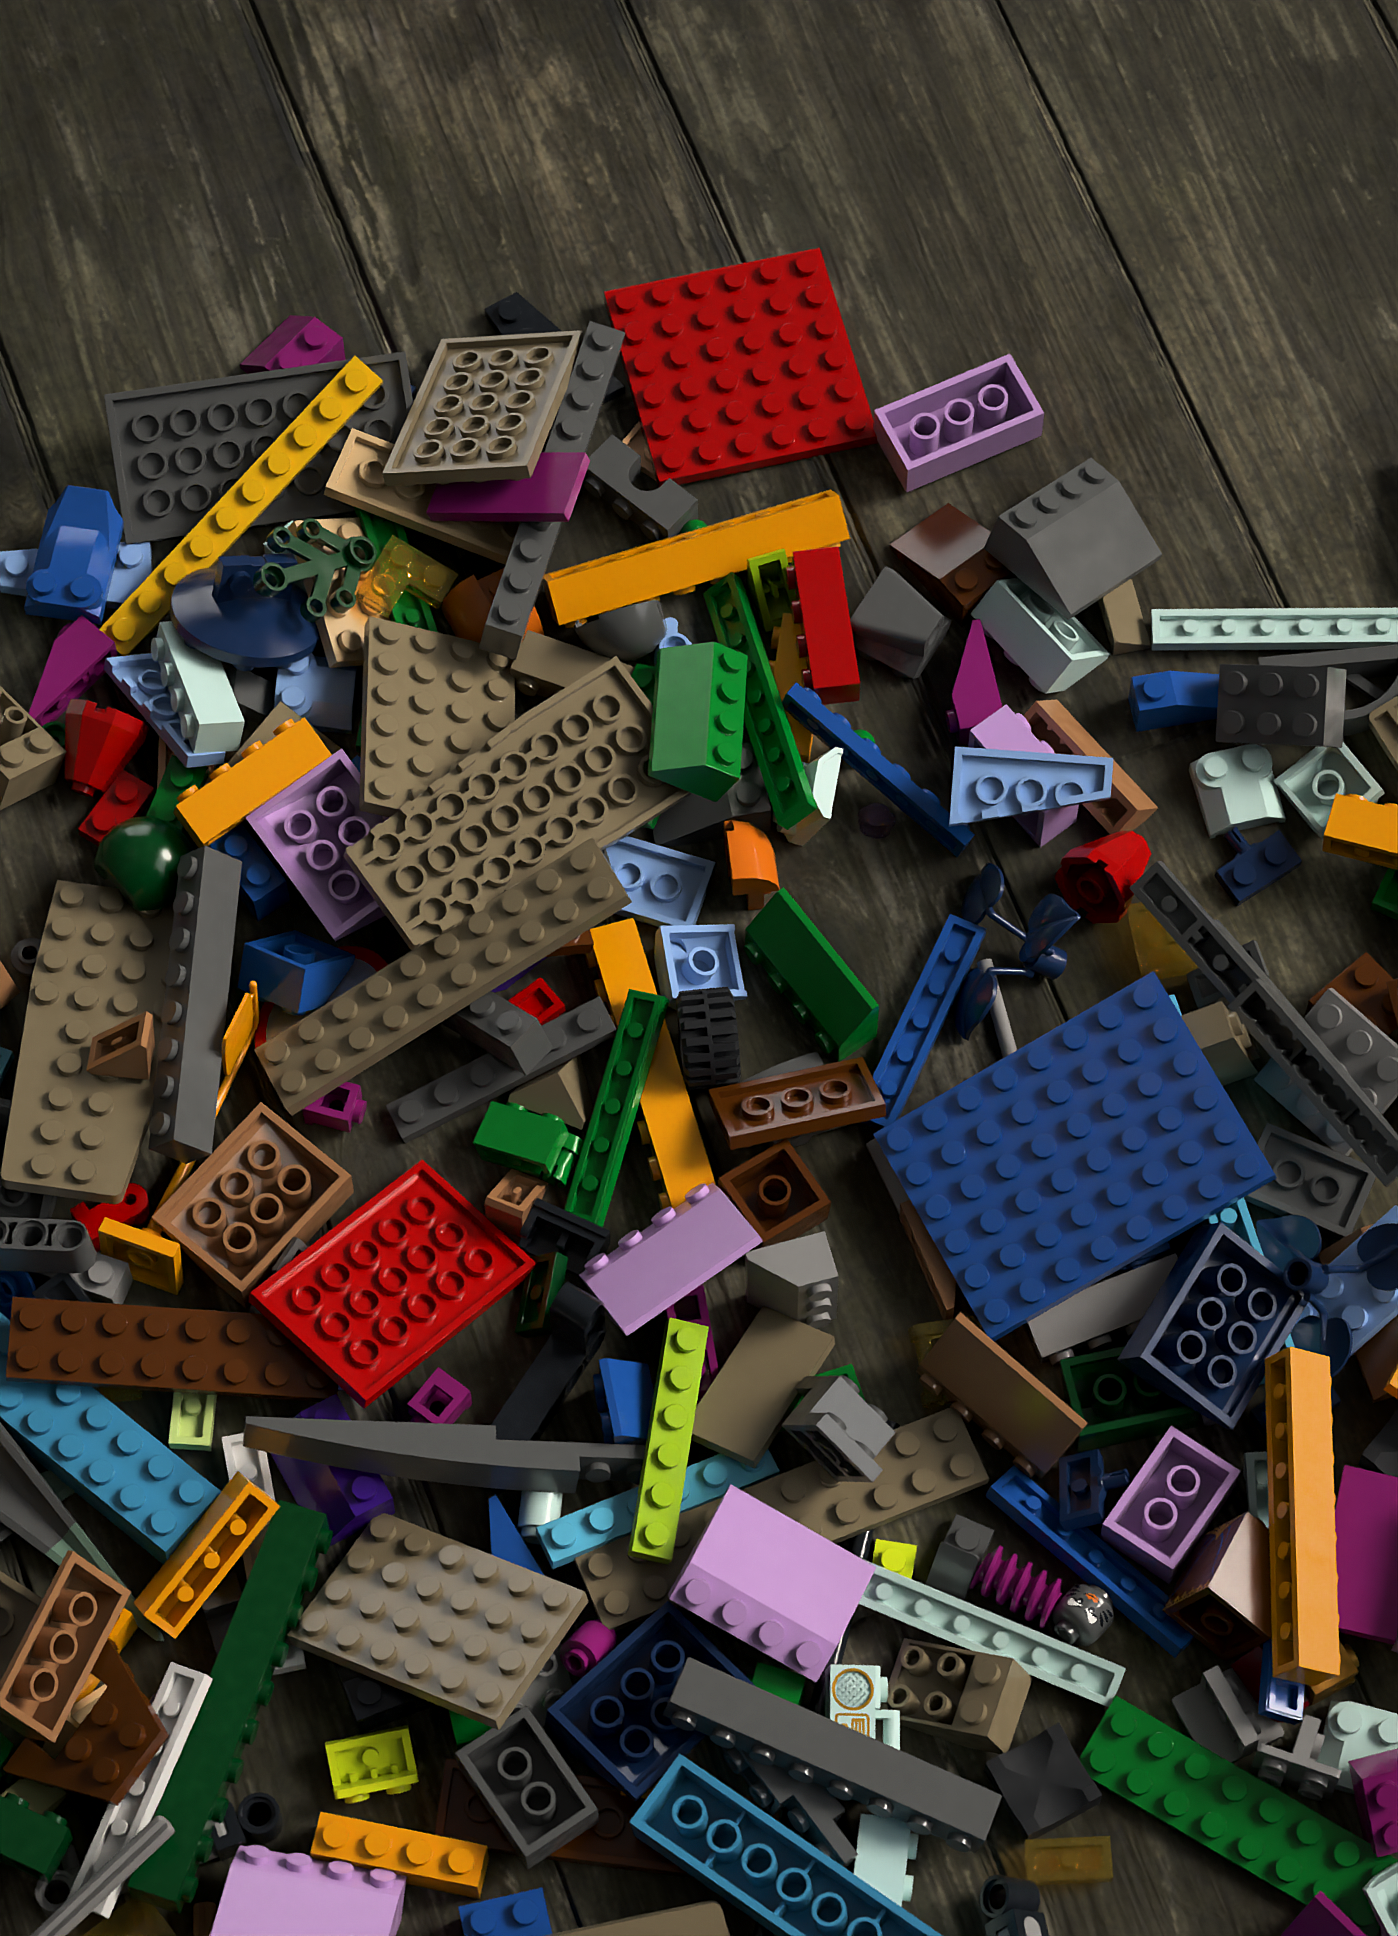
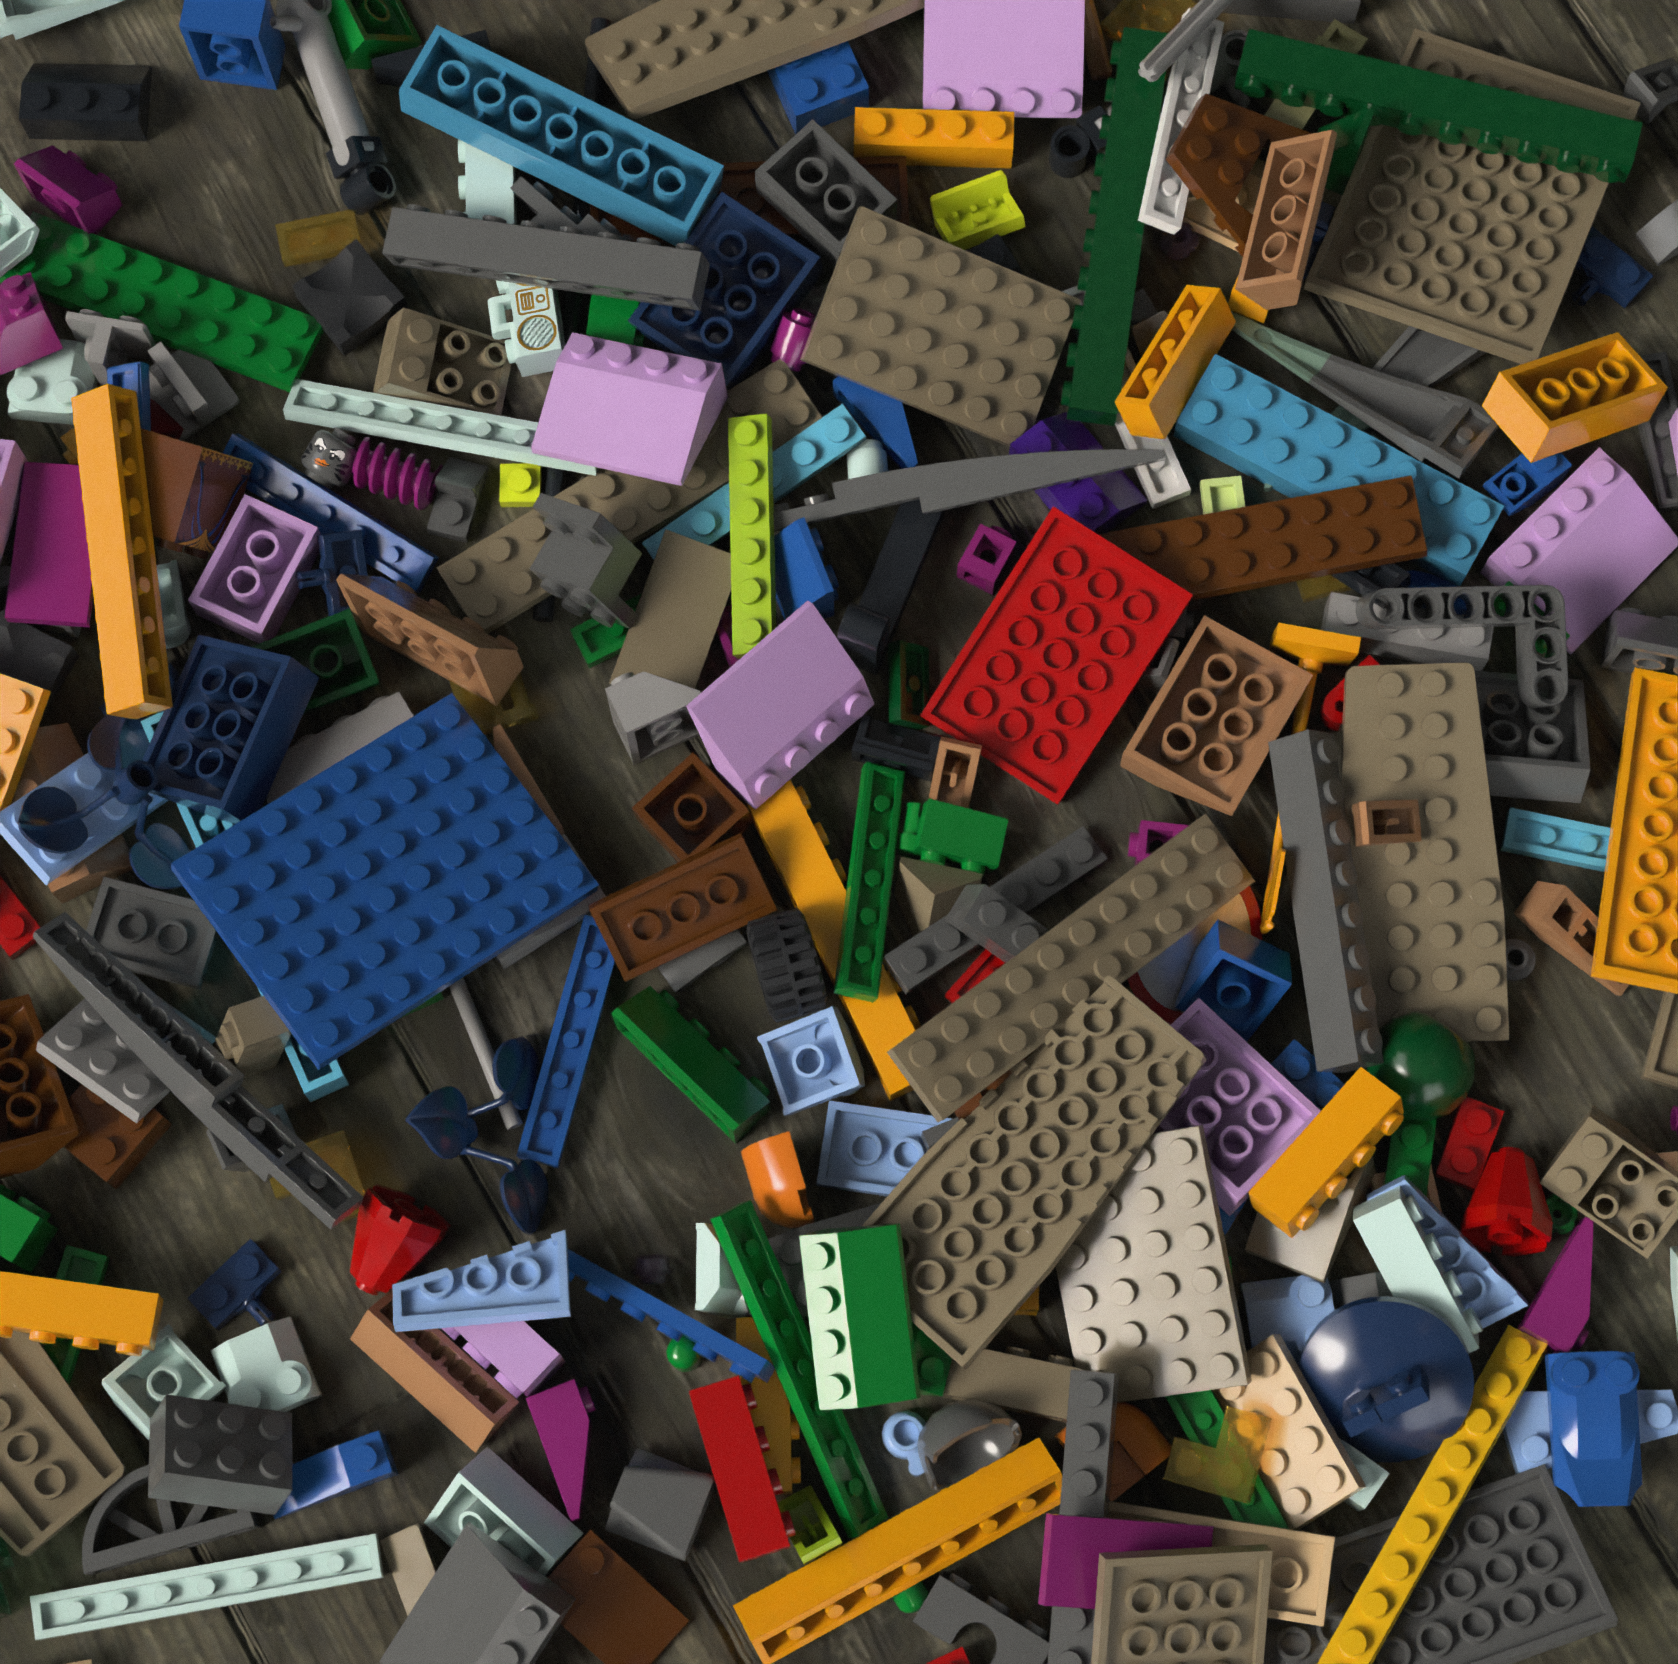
camera: 170 degrees right, 10 degrees up
dark green plant [253,518,377,622] -> none

